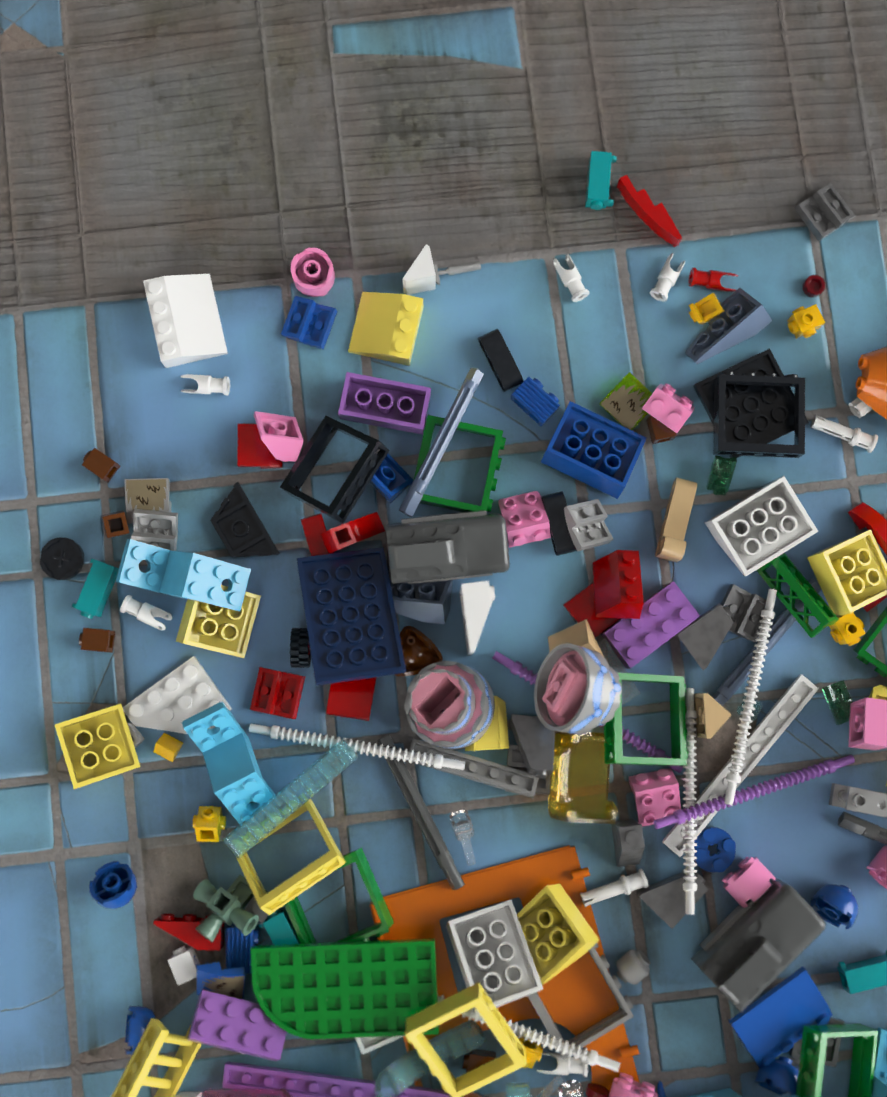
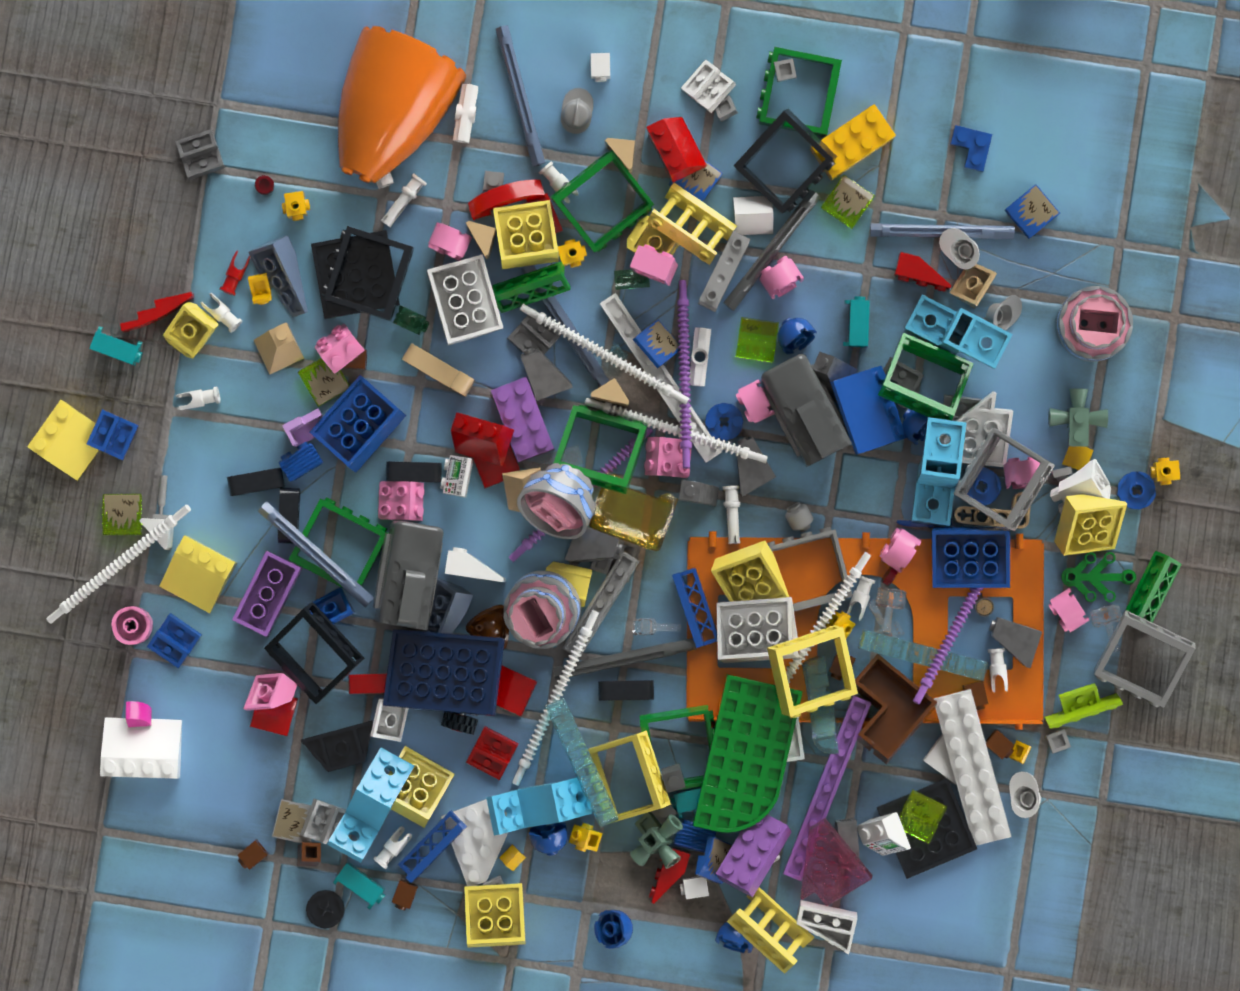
camera: 70 degrees left, 5 degrees up
white piece [181,374,230,395] -> none
red slope [321,512,385,554] -> none
light grey slope [564,499,613,552] -> none
none -> light yellow slope [27,400,99,481]
none -> white hose [46,505,191,624]
none -> blue slope [87,409,139,460]
none -> slope [102,494,142,535]
none -> dark pink brick [126,701,152,727]
none -> light yellow slope [163,302,219,358]
none -> tan slope [254,322,304,375]
none -> black beam [278,487,300,544]
none -> lavender panel [282,409,323,448]
none -> white slope [370,698,409,742]
none -> blue fence [398,810,467,883]
none -> bright pink brick [428,222,472,261]
none -> white slope [440,455,473,498]
none -> tan slope [466,221,497,260]
none -> blue cylinder [529,822,568,856]
none -> black beam [598,680,654,701]
none -> slope [632,320,680,369]
none -> dark grey brick [661,763,686,793]
none -> blue fence [672,568,717,648]
none -> white piece [688,327,711,387]
none -> clear neon green slope [735,317,779,362]
none -> flat silver slope [813,352,857,403]

